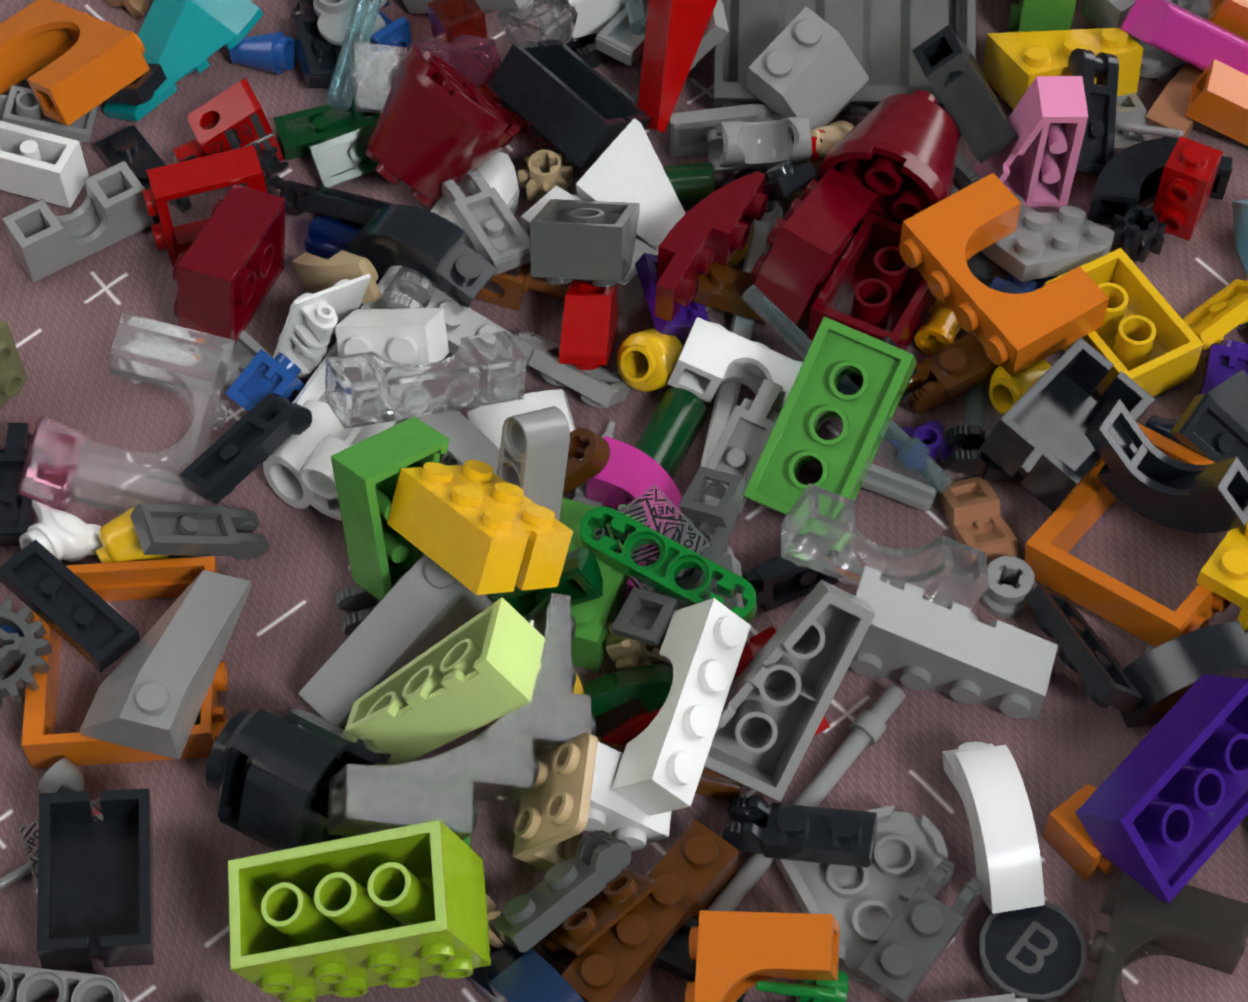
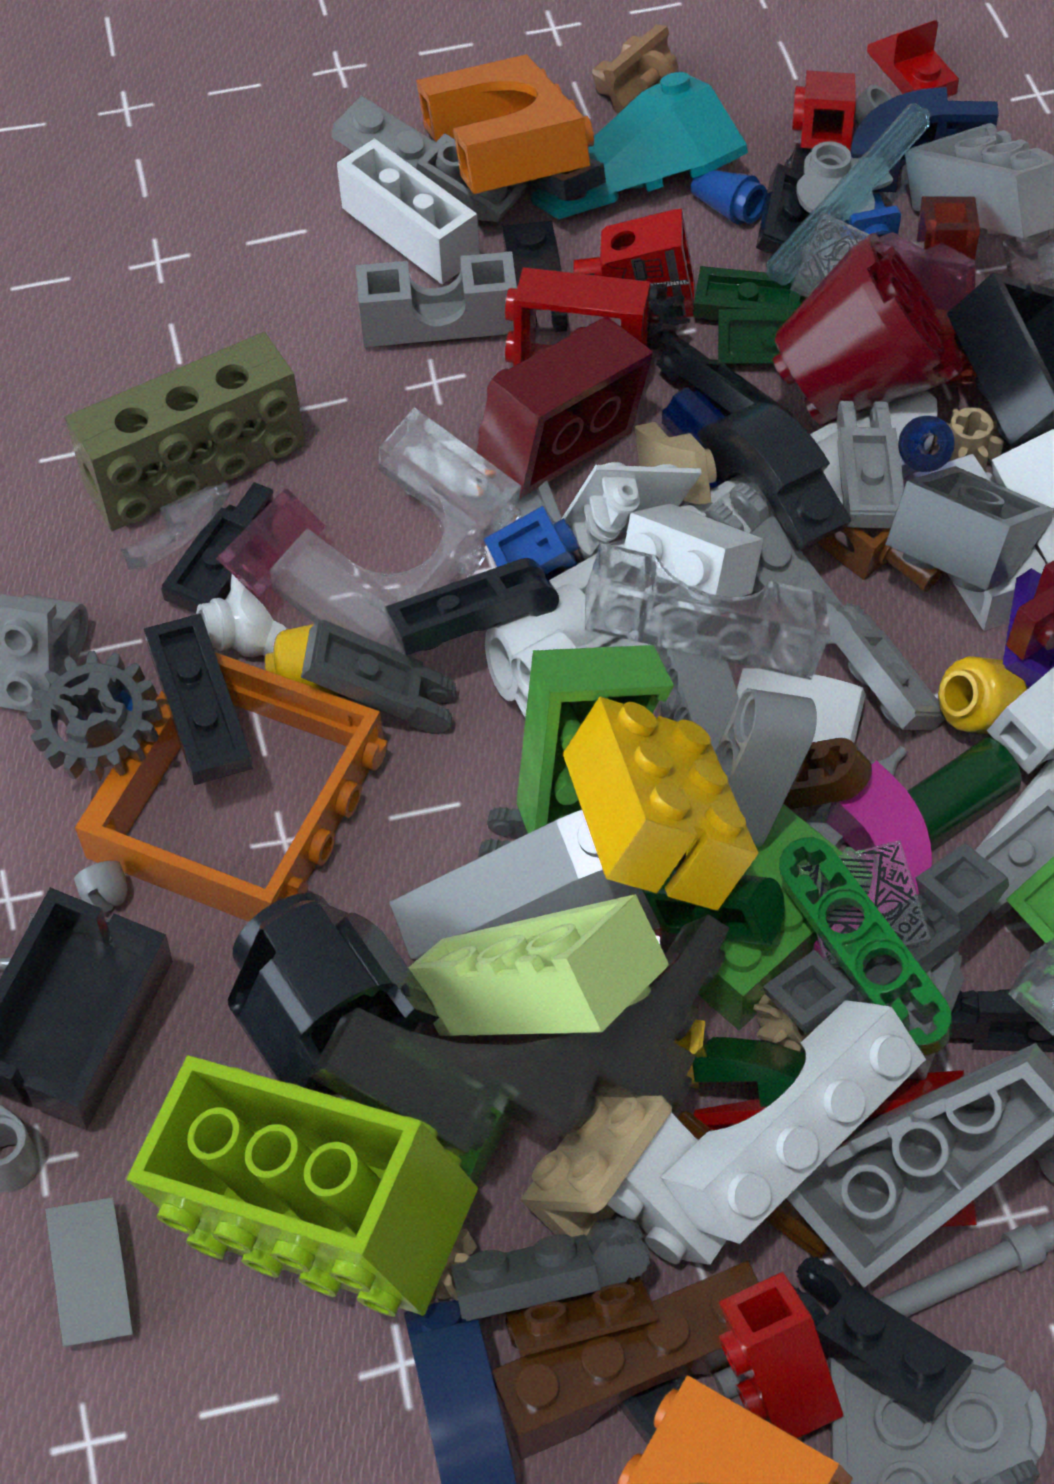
camera: 30 degrees right, 0 degrees up
light grey wedge [79,570,252,760] -> none
red slope [559,281,618,370] -> none
none -> red brick [718,1272,844,1439]
none -> clear blue cone [898,415,955,472]

